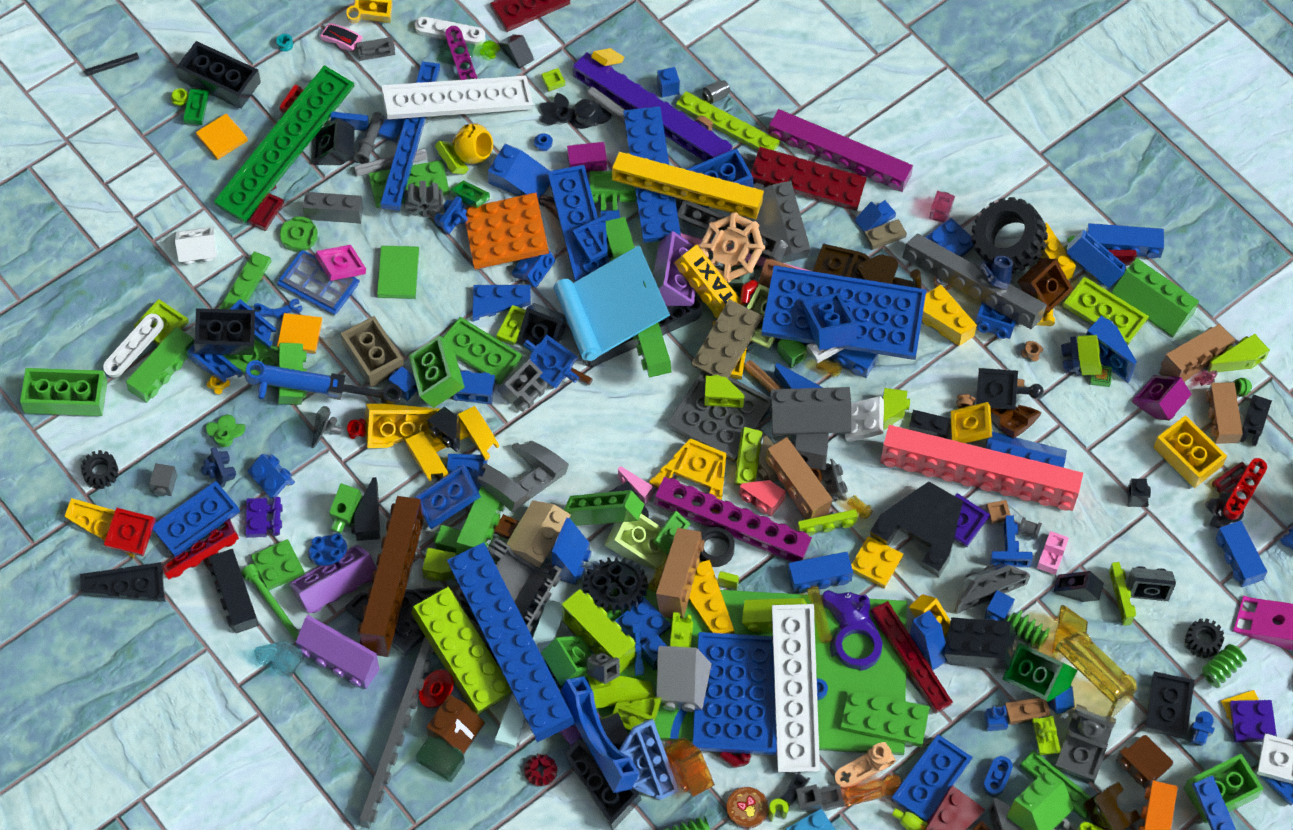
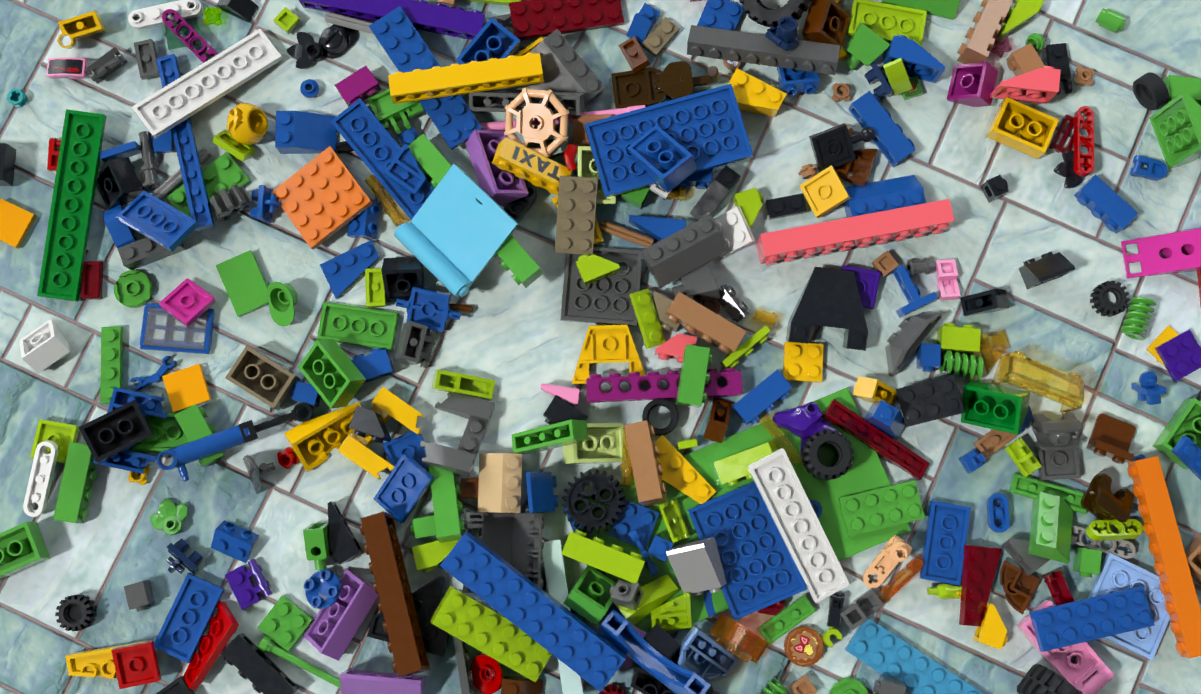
camera: 25 degrees left, 20 degrees up
green plate [450,180,490,208] -> none
bright green plate [652,511,691,555] -> none
lime plate [1108,562,1136,626] -> none
black plate [1144,671,1195,739] -> none
none -> blue slope [103,204,136,248]
none -> blue plate [117,191,199,252]
none -> dark grey plate [134,39,160,80]
none -> bright green piece [267,282,298,327]
none -> clear yellow pin [365,175,405,227]
none -> lime slope [431,369,495,399]
none -> reddish brown plate [618,36,650,74]
none -> bright green brick [676,344,712,408]
none -> black slope [690,165,741,220]
none -> reddish brown slope [703,397,732,443]
none -> bright green tile [757,594,816,645]
none -> black tyre [801,430,854,480]
none -> bright green torso [845,22,890,70]
none -> blue brick [848,91,916,168]
none -> lime brick [937,323,981,354]
none -> coral slope [990,66,1061,104]
none -> medium nougat plate [1074,66,1095,86]

